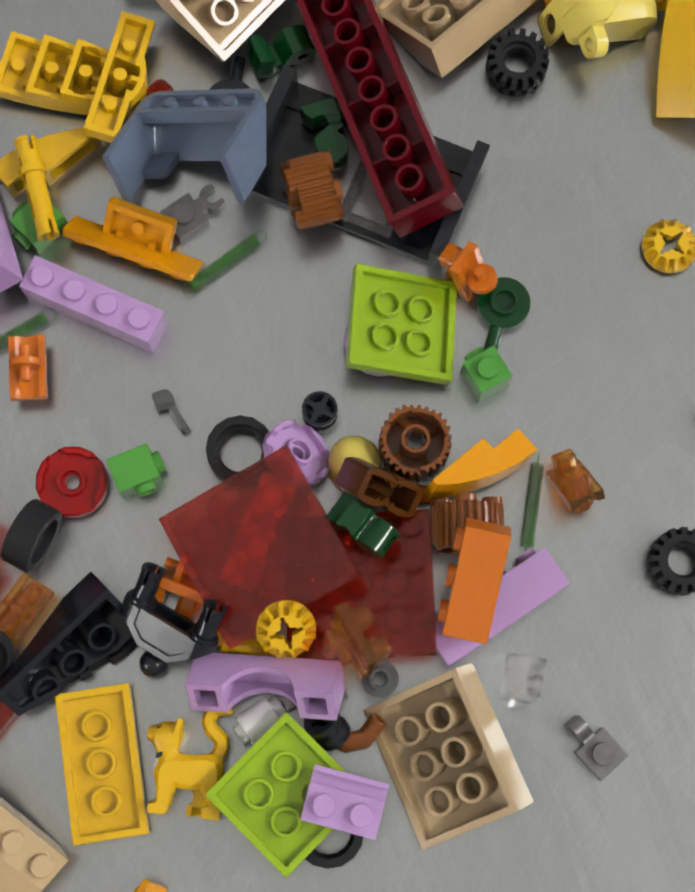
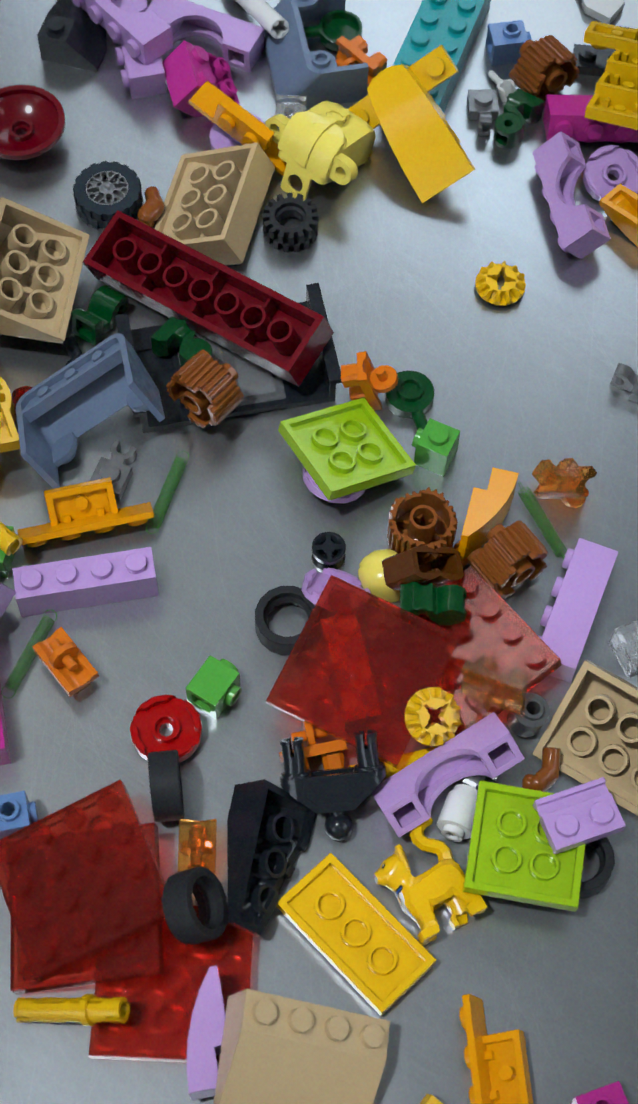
camera: 35 degrees left, 15 degrees down
dark grey hand [152,389,190,435] -> none
black wheel [304,714,351,751] -> none
orange brick [437,518,511,644] -> none

